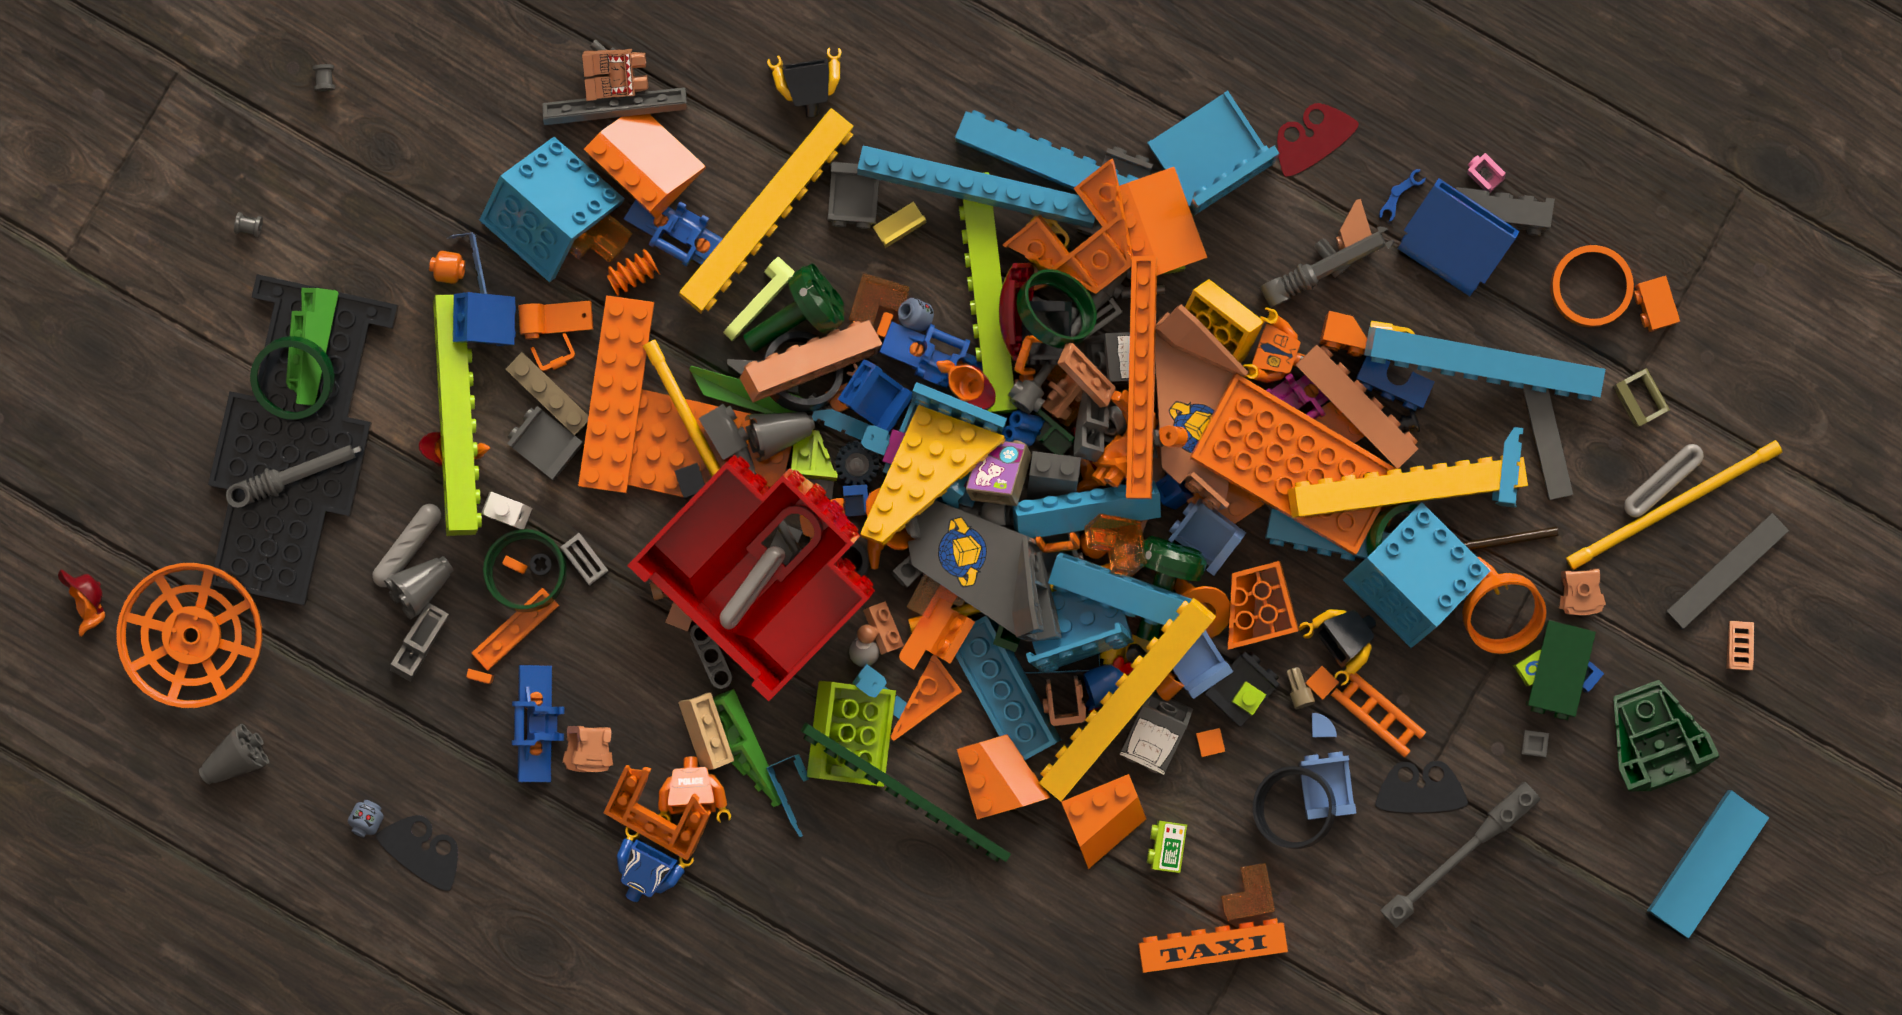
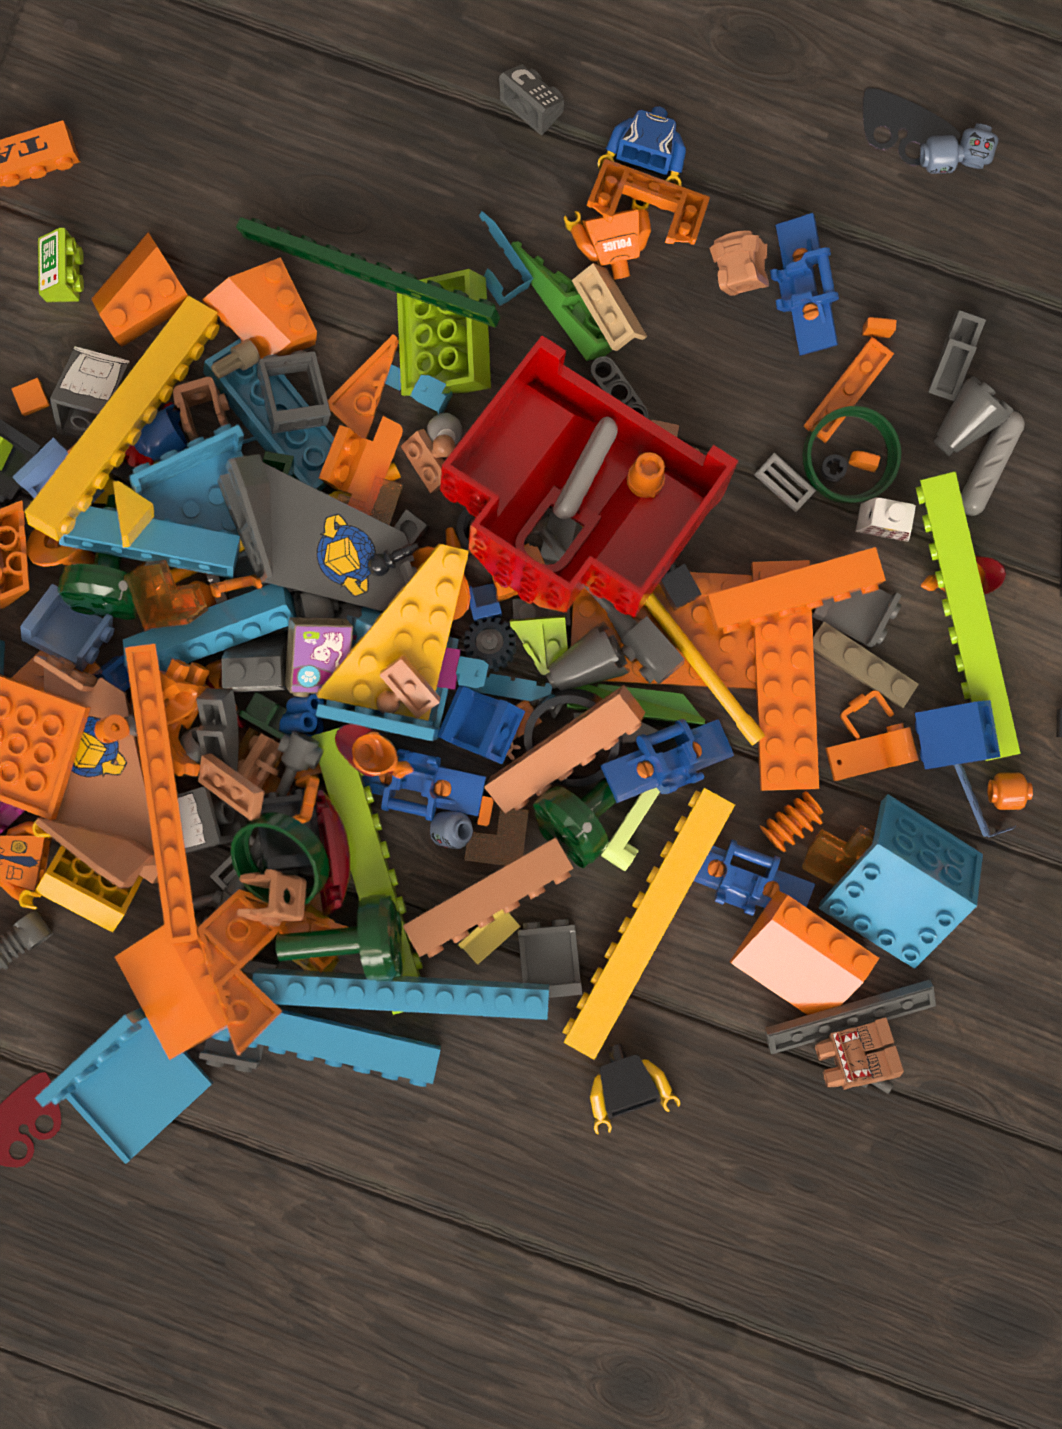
camera: 165 degrees right, 0 degrees up
none -> yellow slope [113,481,154,548]
none -> dark tan piece [211,339,260,379]
none -> nougat piece [237,869,306,926]
none -> dark grey window [257,350,331,434]
none -> dark green piece [276,894,403,981]
none -> black bar [367,543,419,577]
none -> nougat plate [376,654,441,719]
none -> nougat brick [403,838,573,958]
none -> dark grey slope [499,64,564,136]
none -> blue piece [601,719,734,803]
none -> orange piece [627,452,665,498]
none -> orange brick [705,547,886,634]
none -> sand blue head [920,135,964,174]

